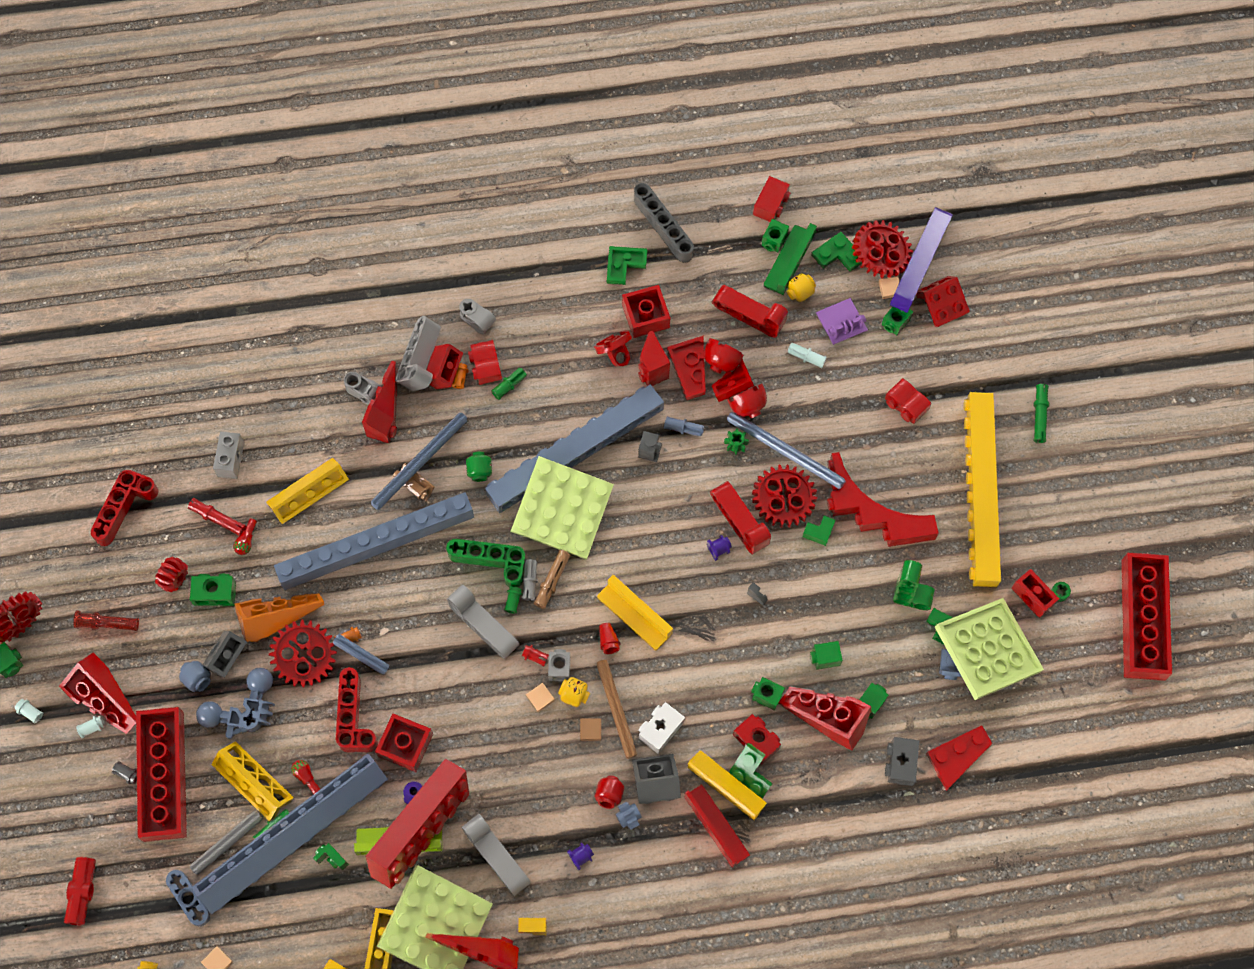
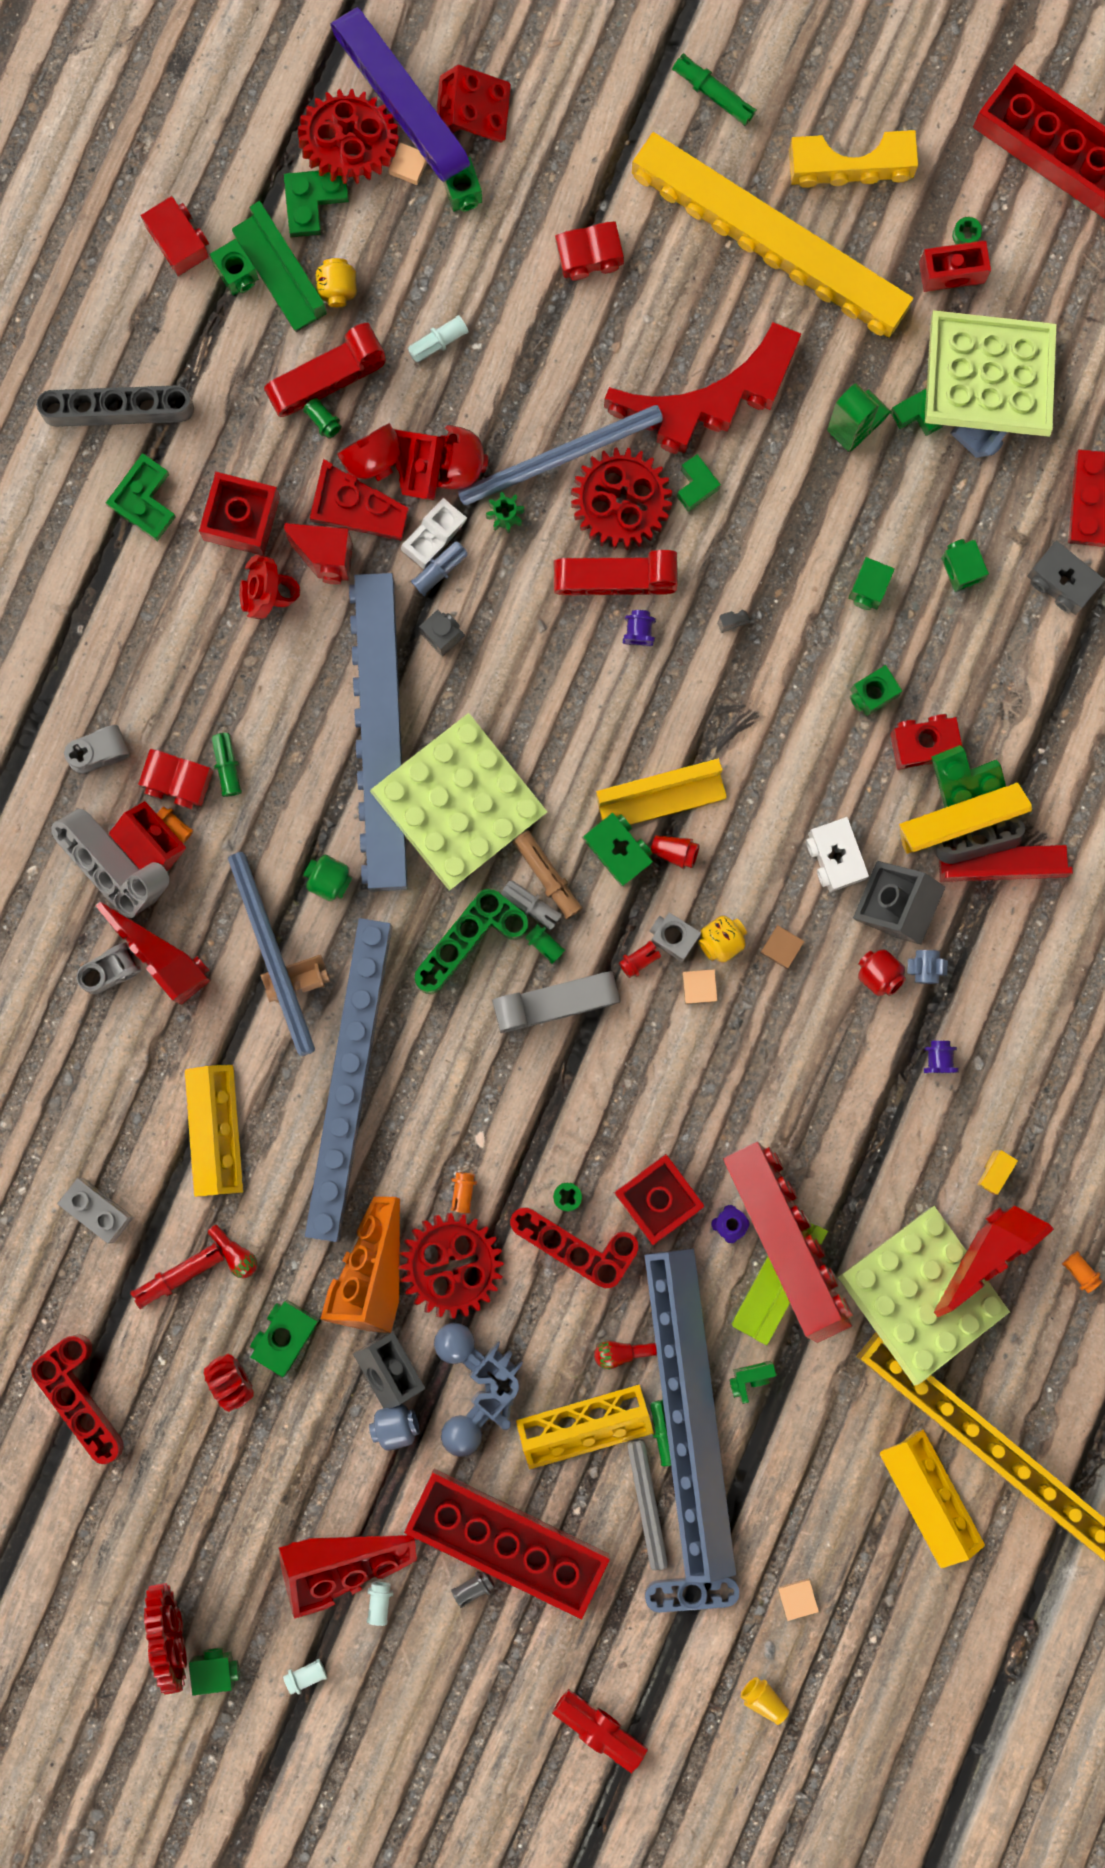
camera: 60 degrees left, 15 degrees up
clear red pin [73,610,139,631] -> none
sand blue axle [333,634,389,675] -> none
light grey beam [462,814,531,896] -> none
medium nougat axle [597,659,637,759] -> none
red wedge [779,687,872,751] -> none
medium lavender hinge [816,298,868,345] -> none
none -> green pin [303,398,342,439]
none -> white slope [401,498,467,569]
none -> green bush [553,1182,582,1212]
none -> green brick [582,812,653,886]
none -> yellow arch [789,130,918,188]
none -> dark grey beam [936,817,1025,864]

